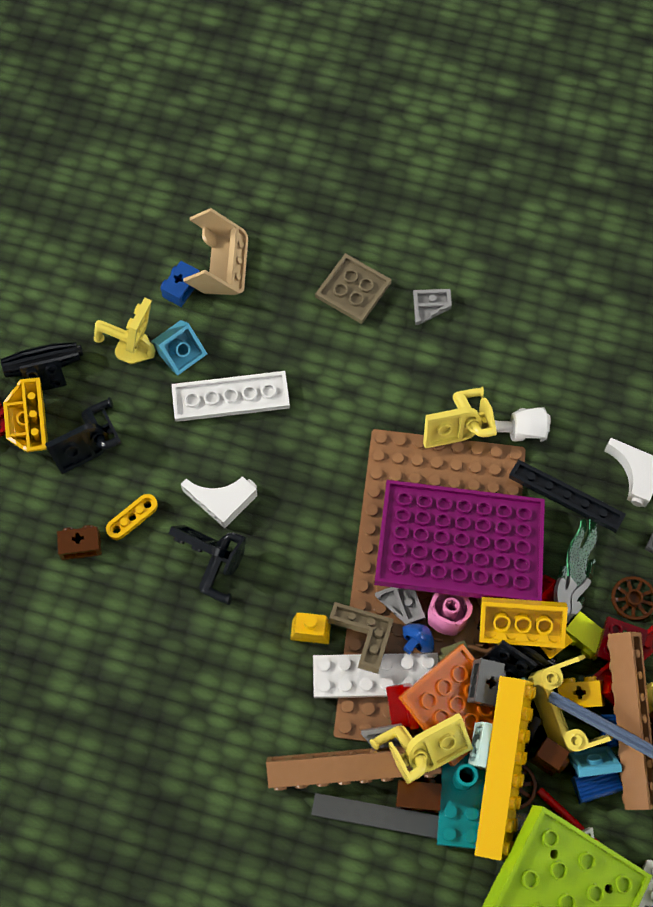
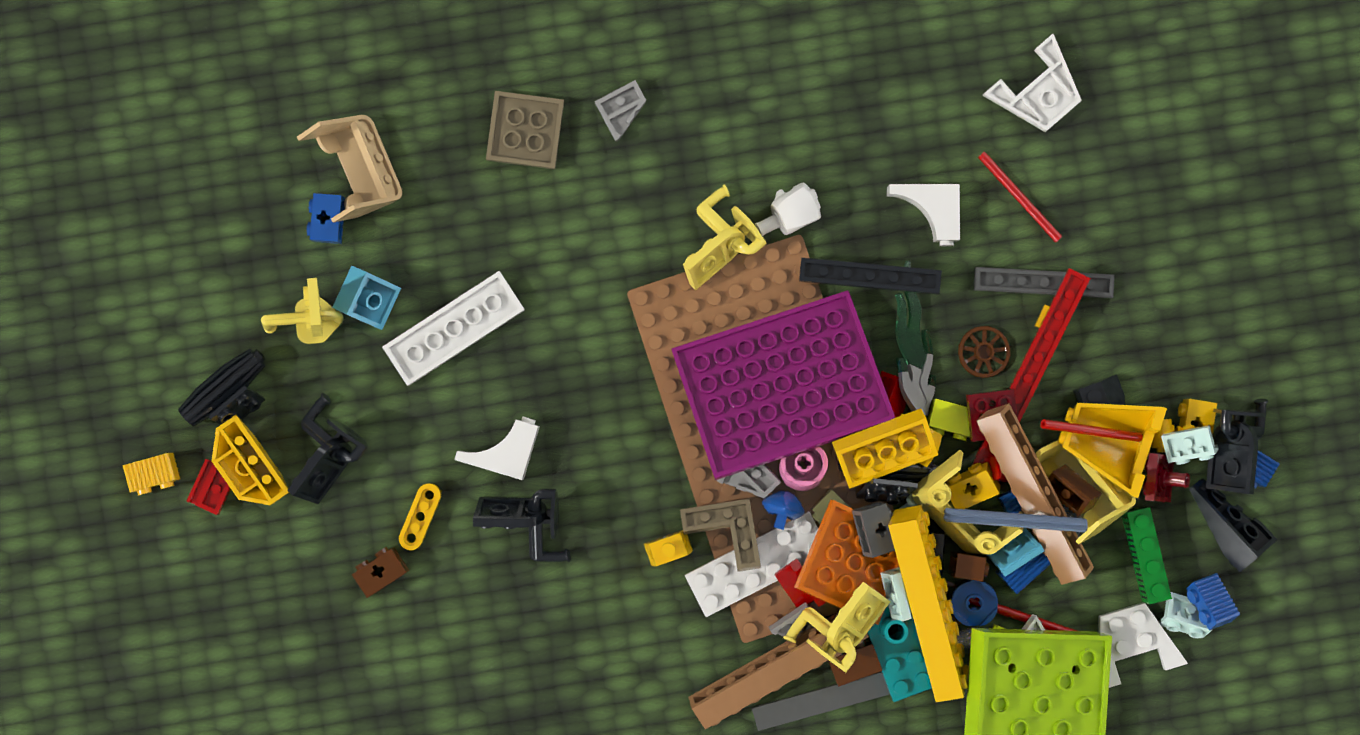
camera: 30 degrees left, 20 degrees up
none -> blue plate [951,580,998,626]

